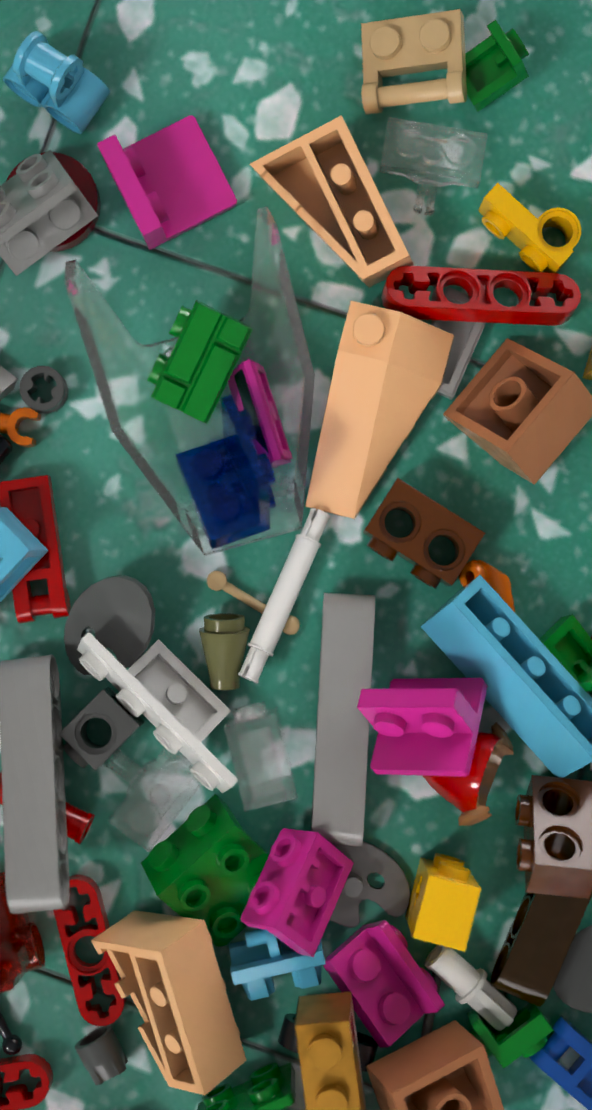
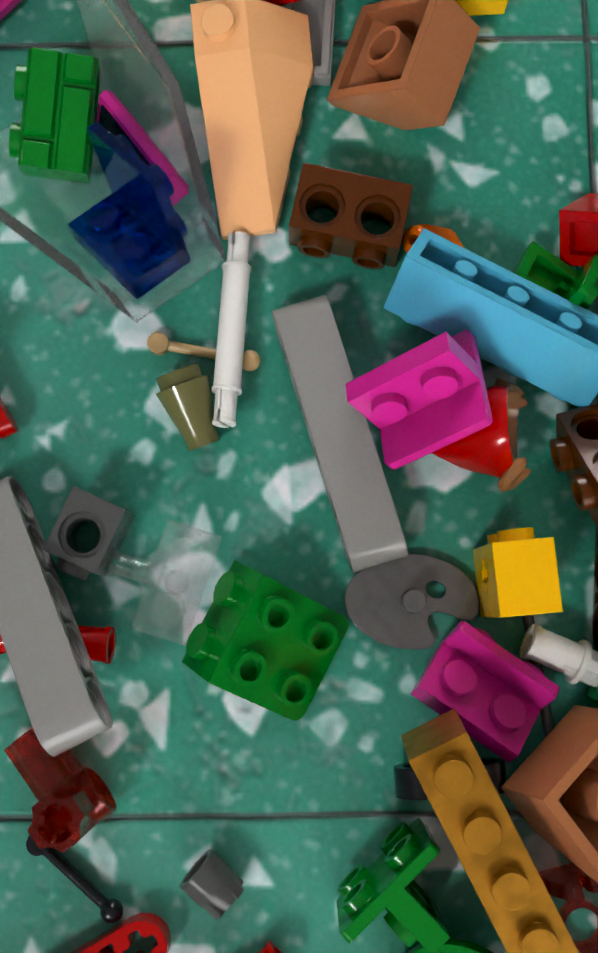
camera: 20 degrees left, 5 degrees down
red beam [53,875,127,1026] -> none
dark grey piece [64,575,156,675] -> none
white bracket [77,632,239,793] -> none
light nougat wedge [91,910,247,1096] -> none
clear hips [224,701,297,811] -> none
medium azure hips [229,929,326,1001] -> none
dark pink bracket [240,828,354,957] -> none

